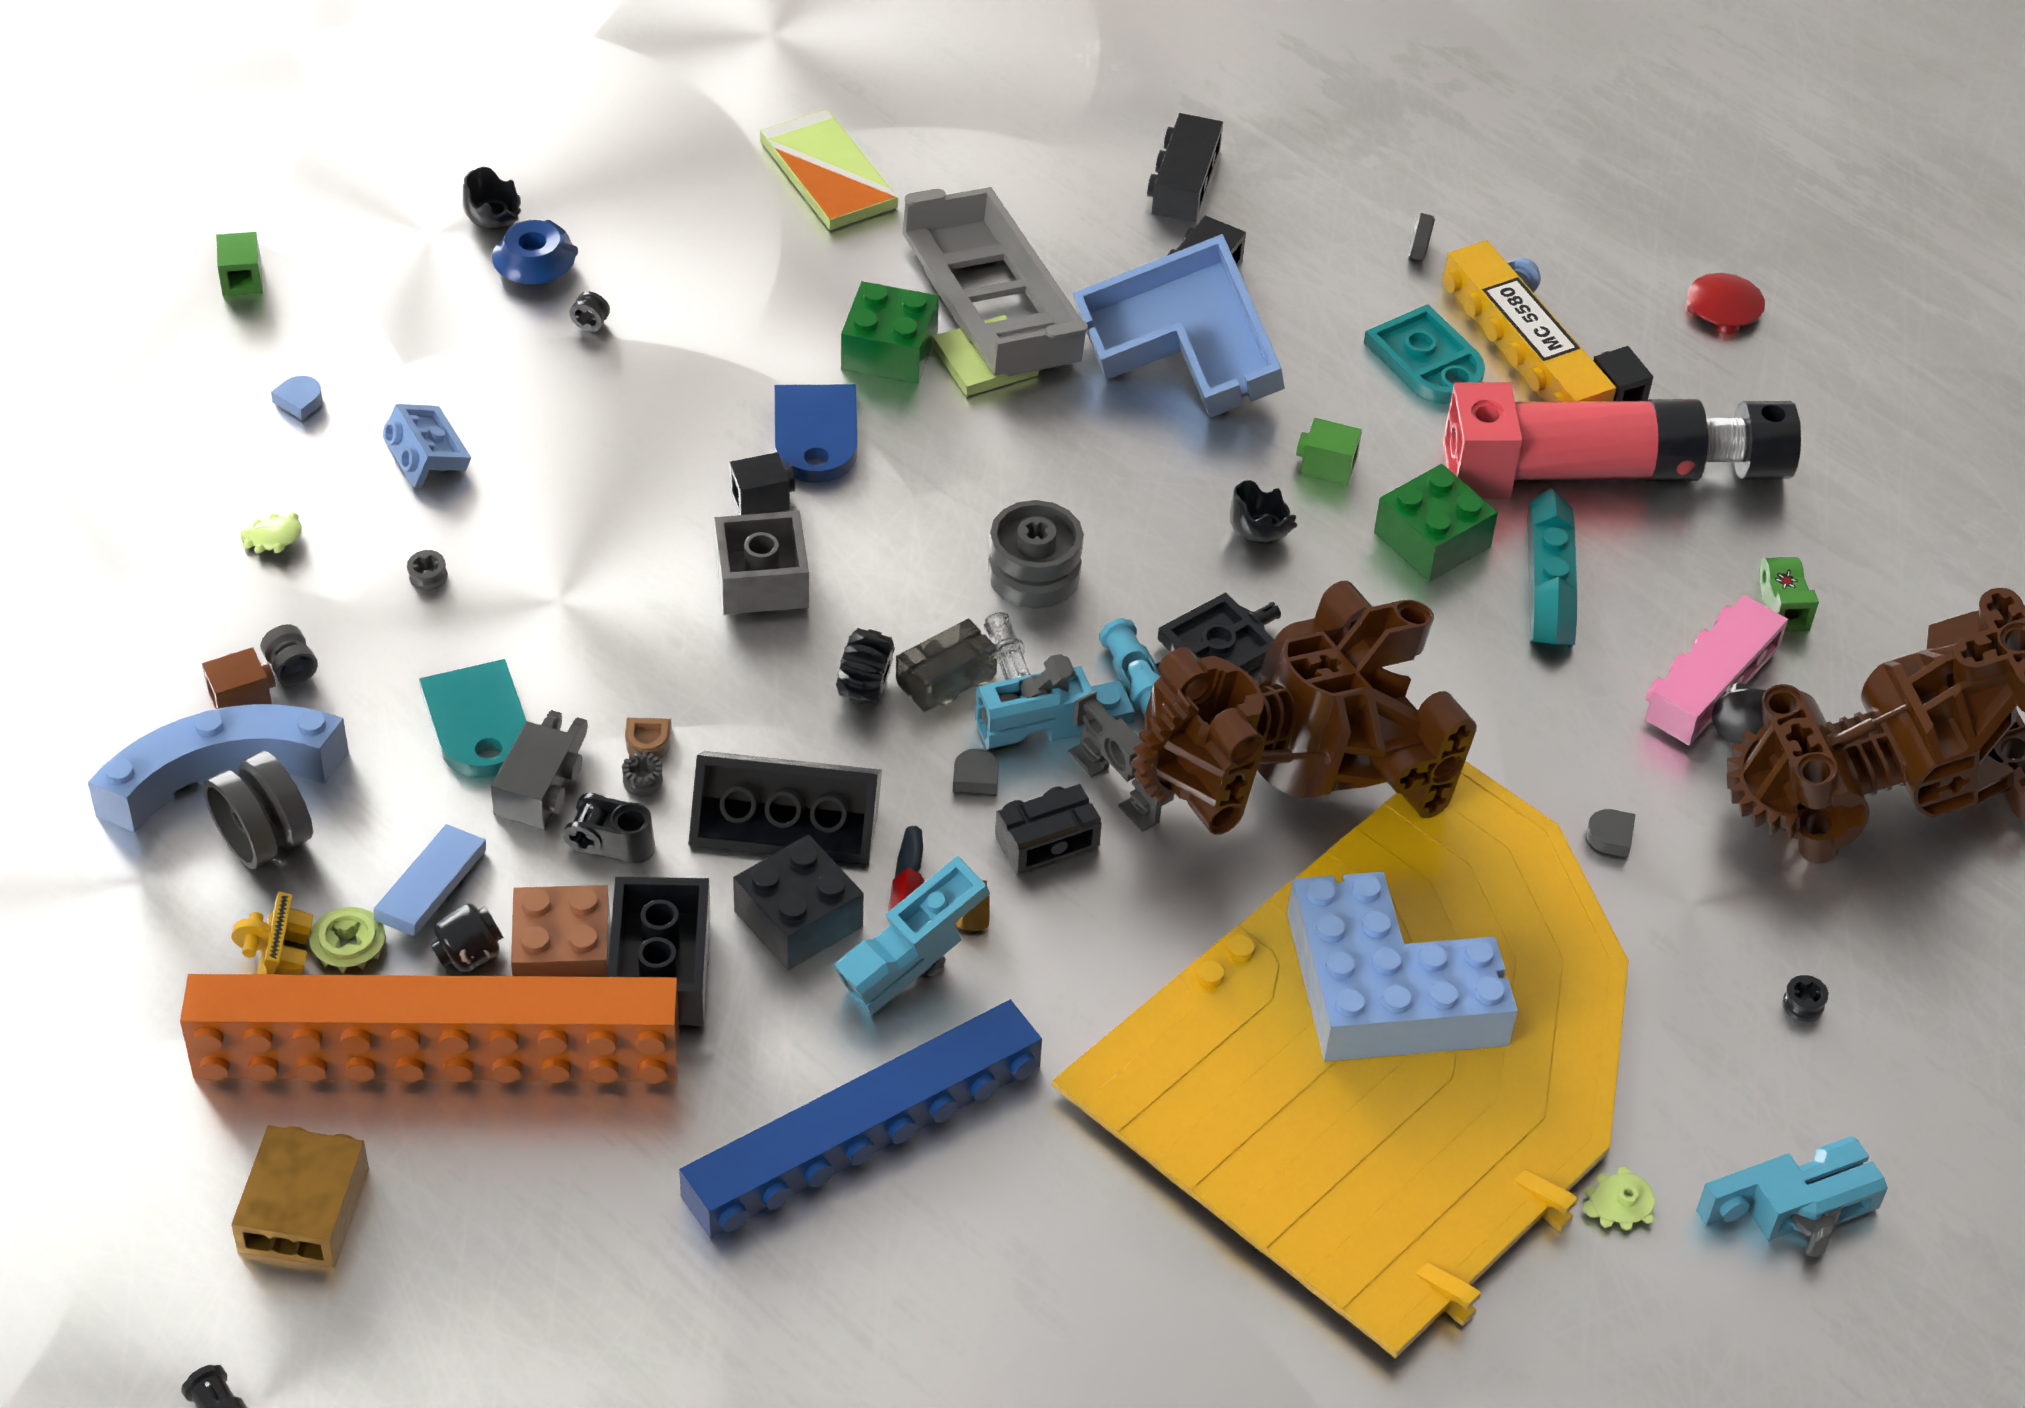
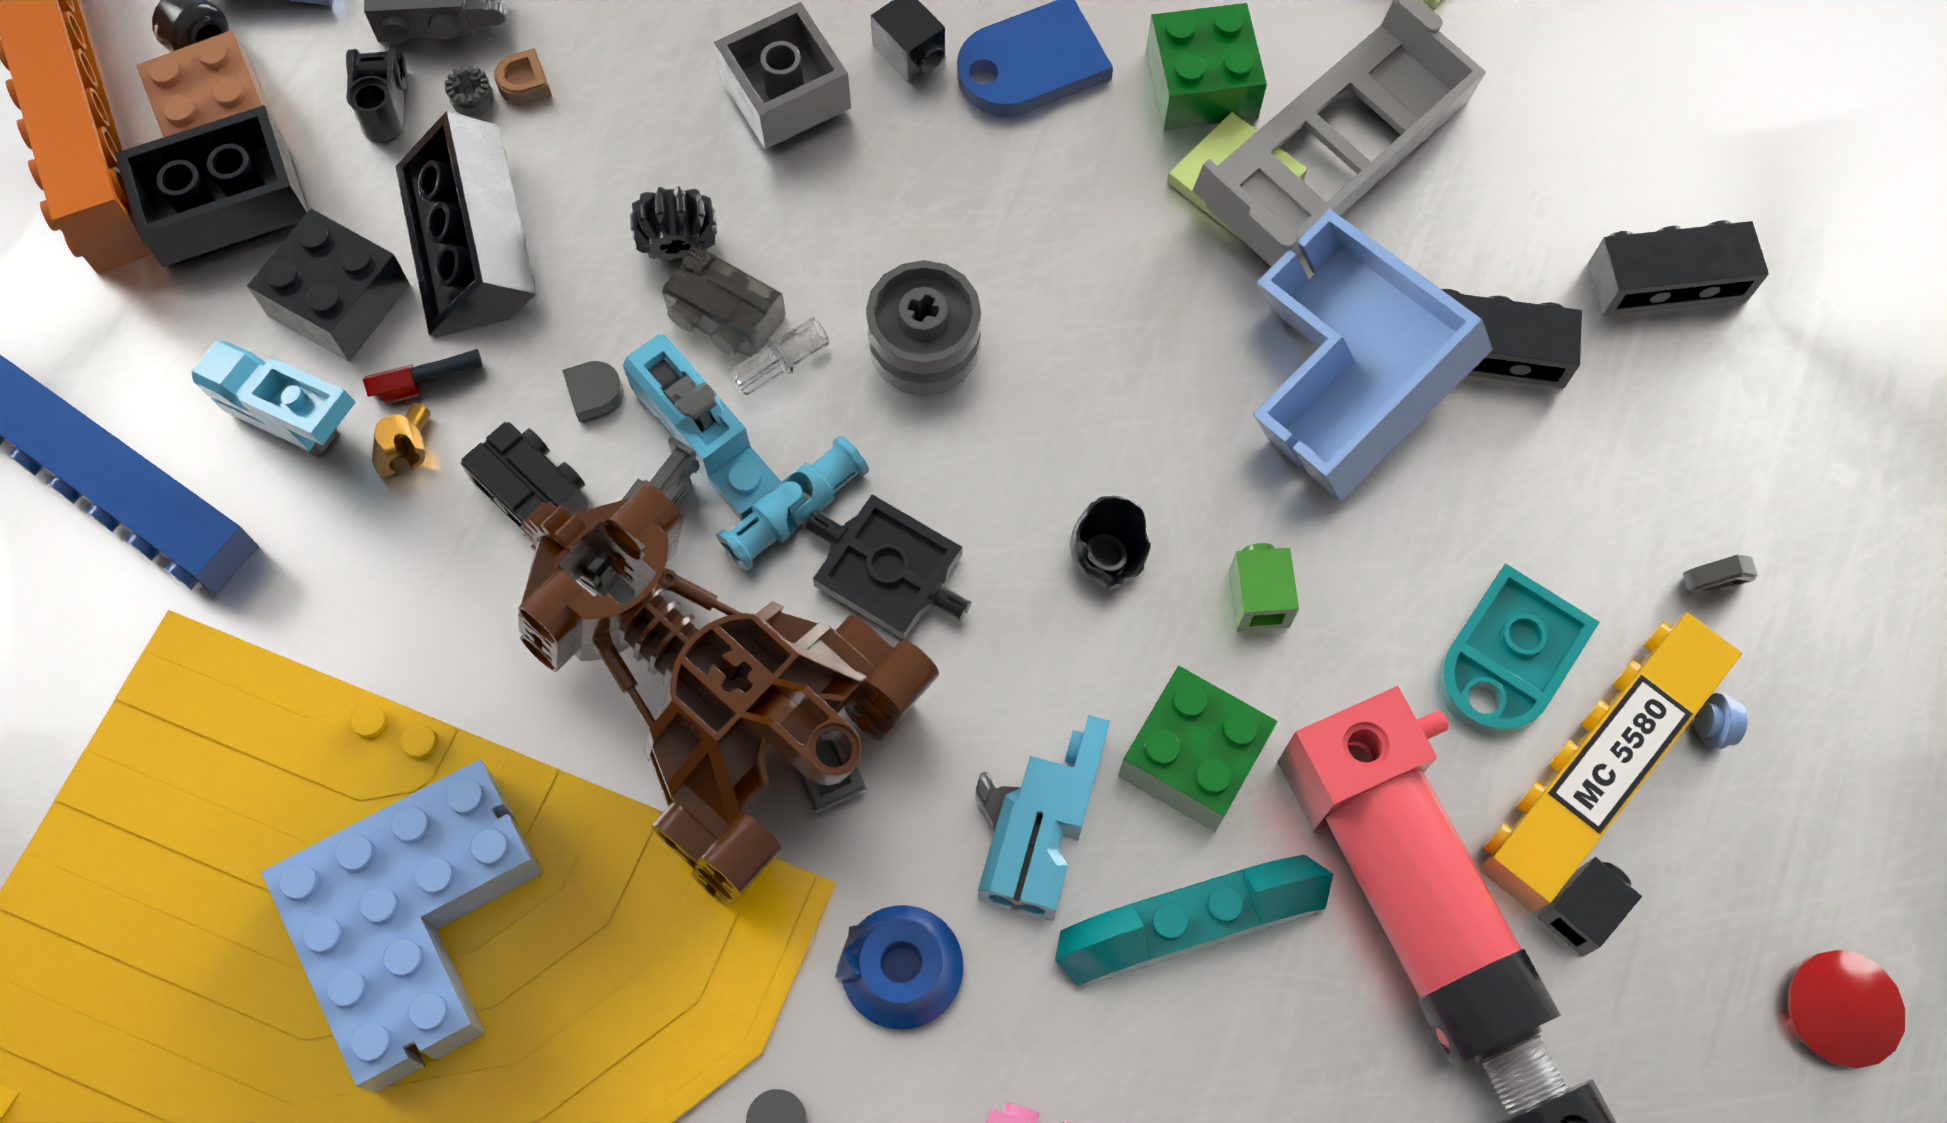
camera: 70 degrees right, 20 degrees up
none -> blue piece [834,905,964,1029]
none -> medium azure plate [975,715,1110,919]

